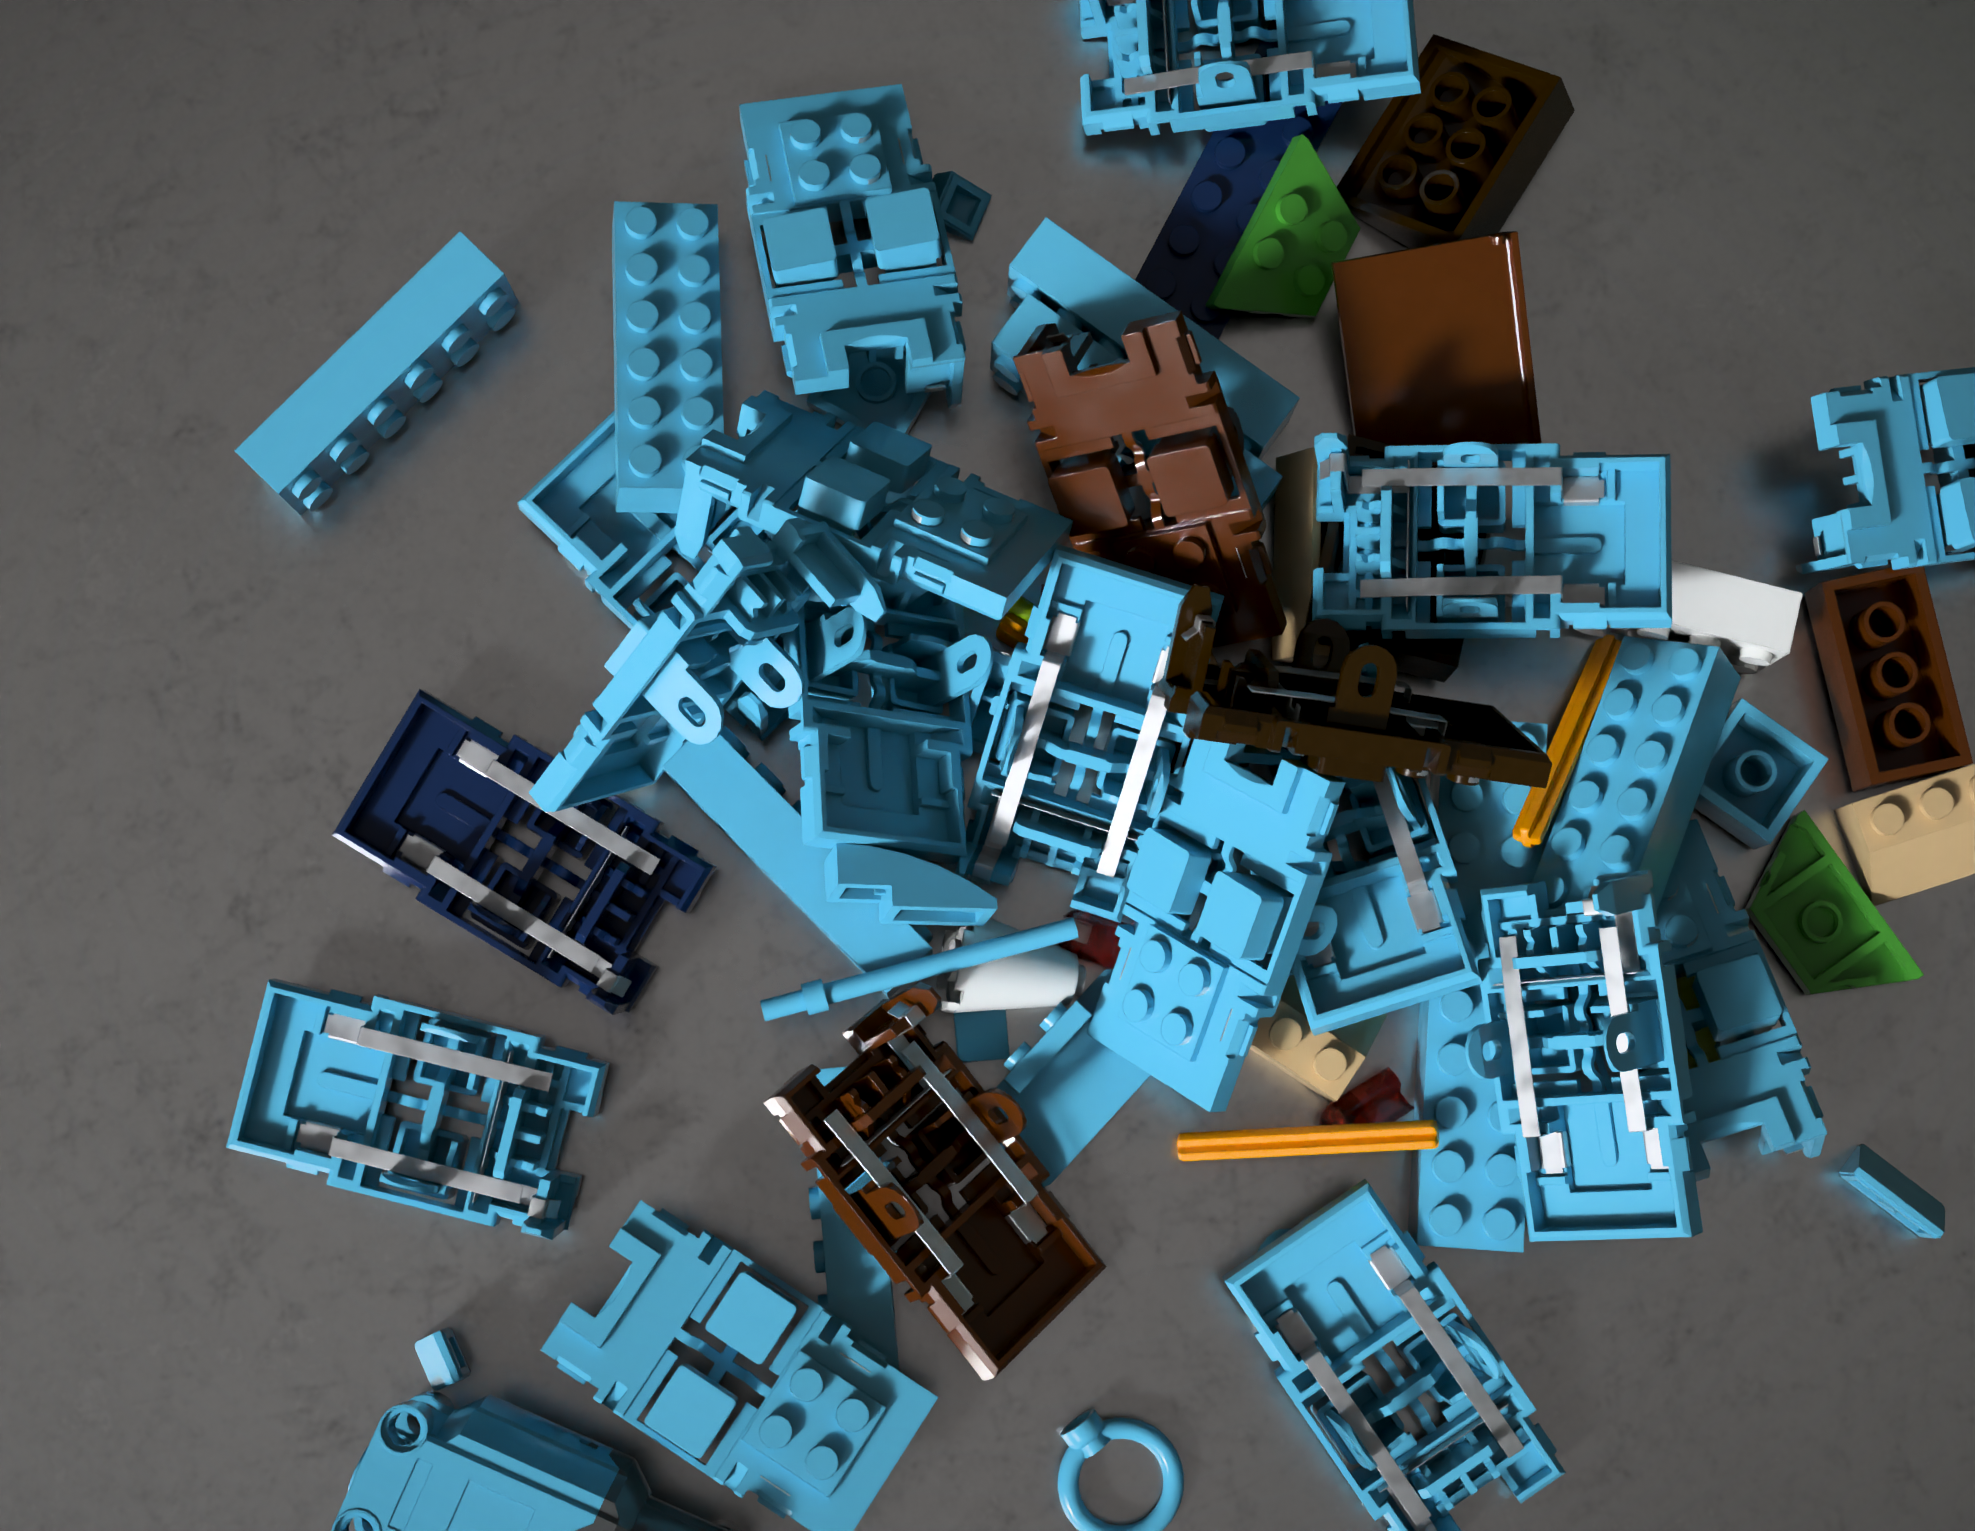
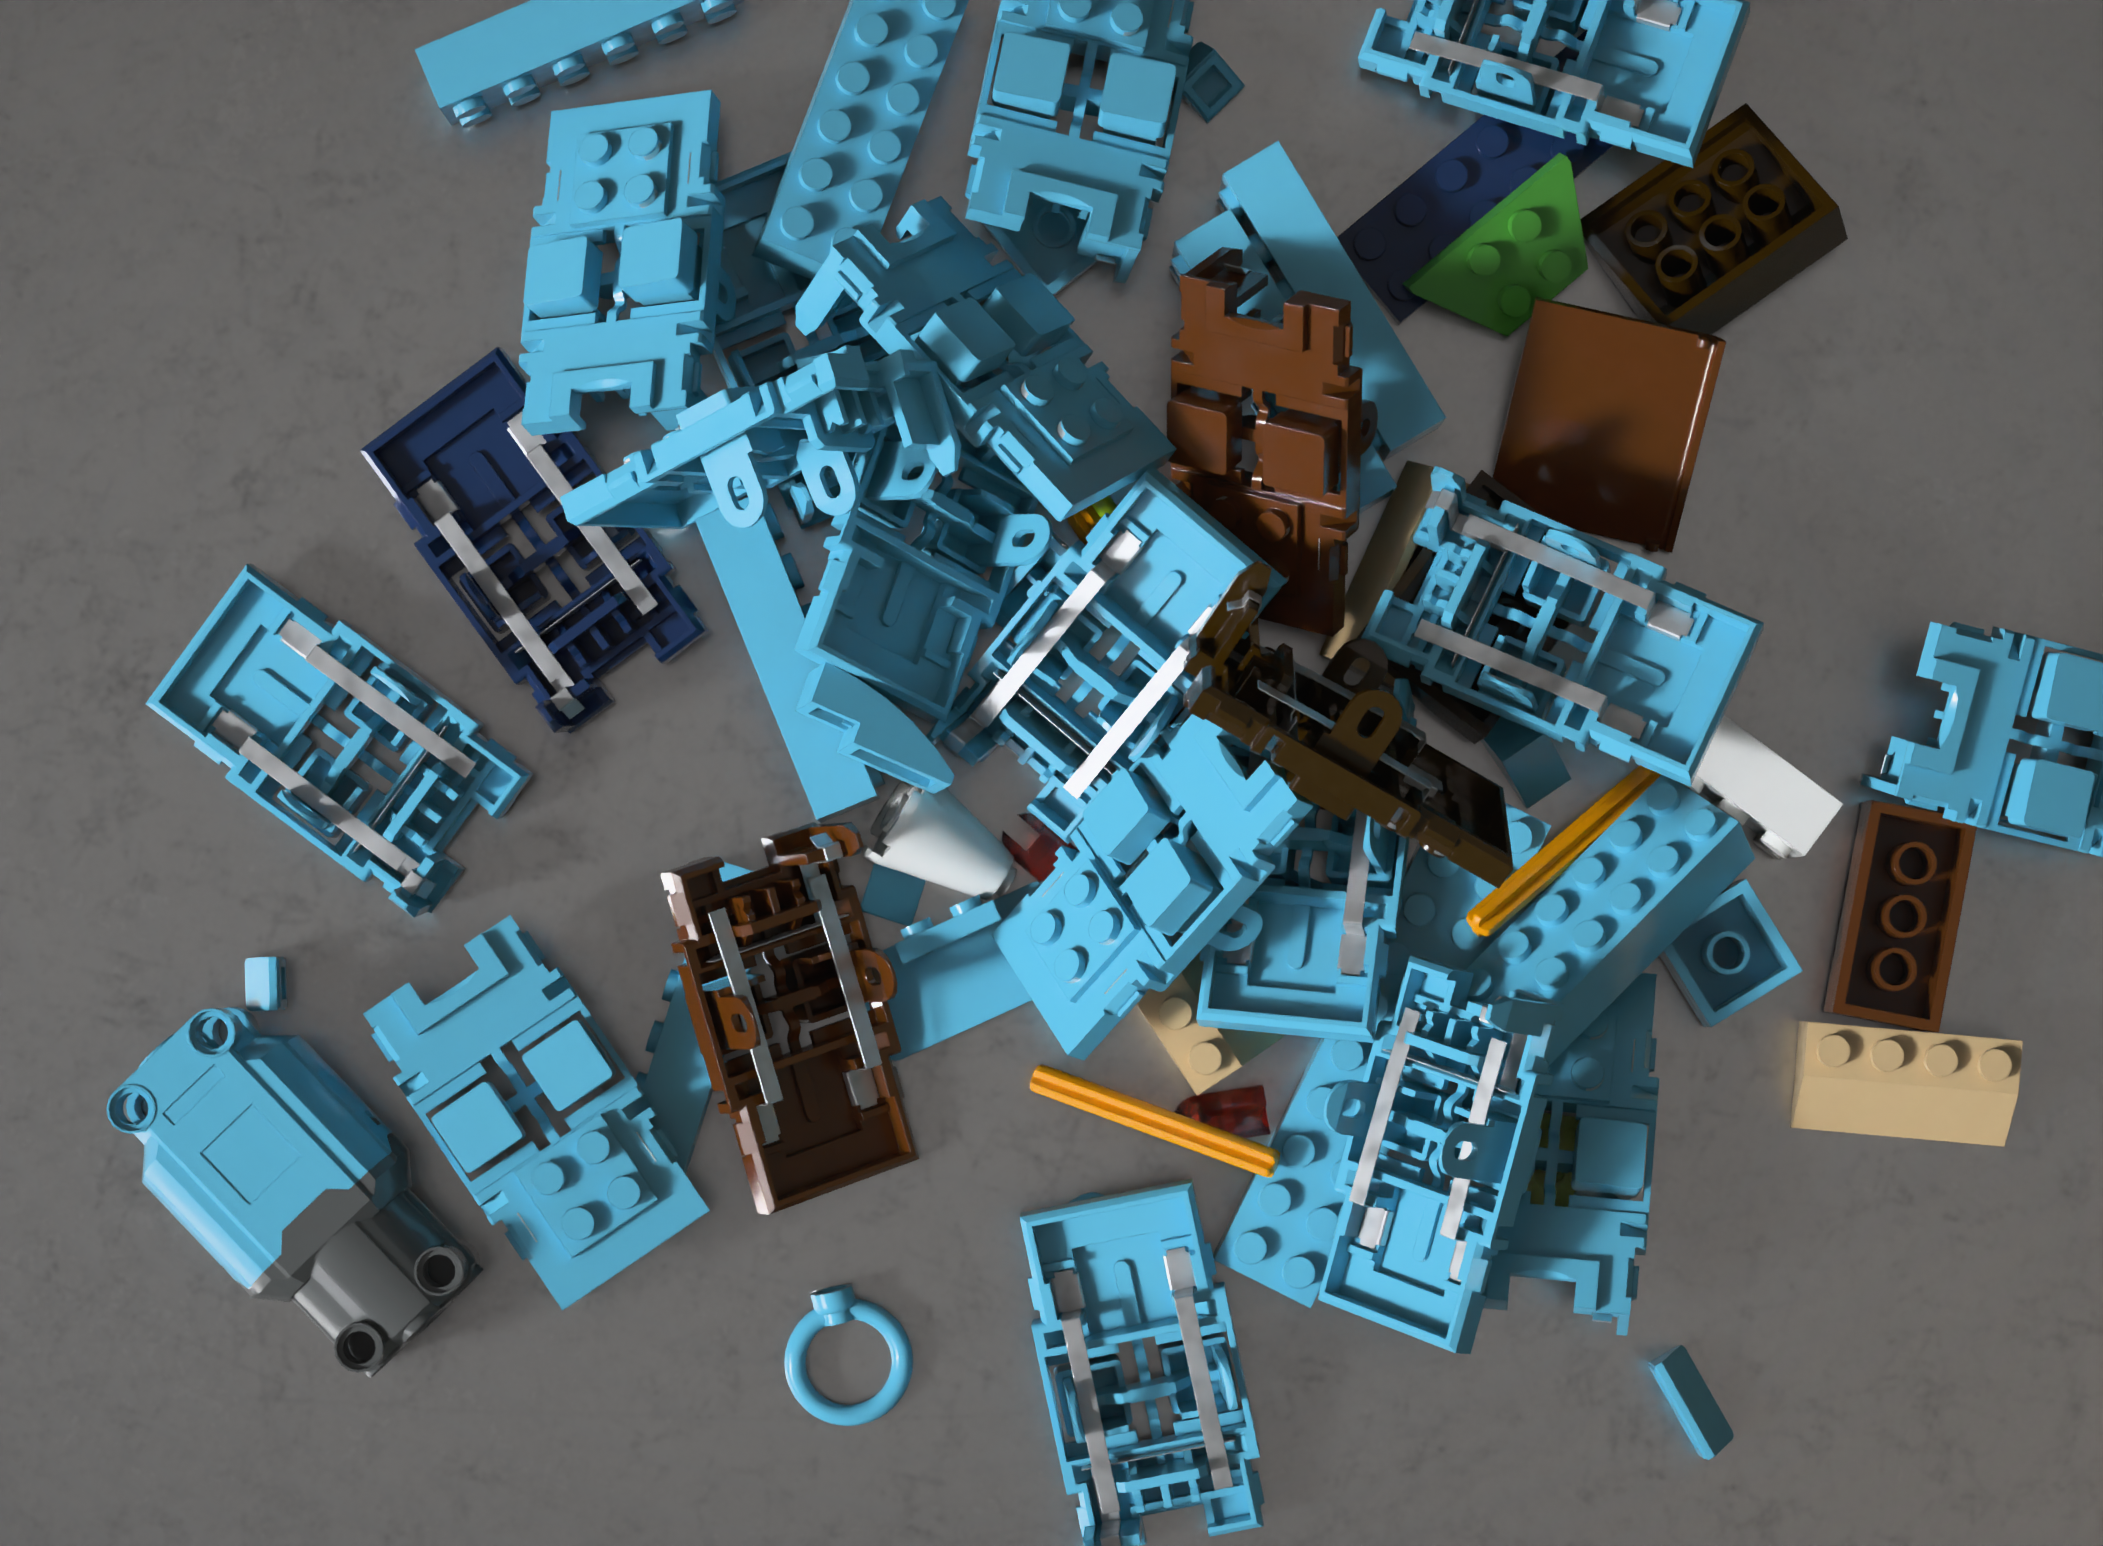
camera: 25 degrees right, 5 degrees up
medium azure bar [760,917,1079,1022] -> none
bright green wing [1745,810,1924,995] -> none
none -> medium azure piece [519,90,736,436]
none -> medium azure slope [1481,717,1572,809]

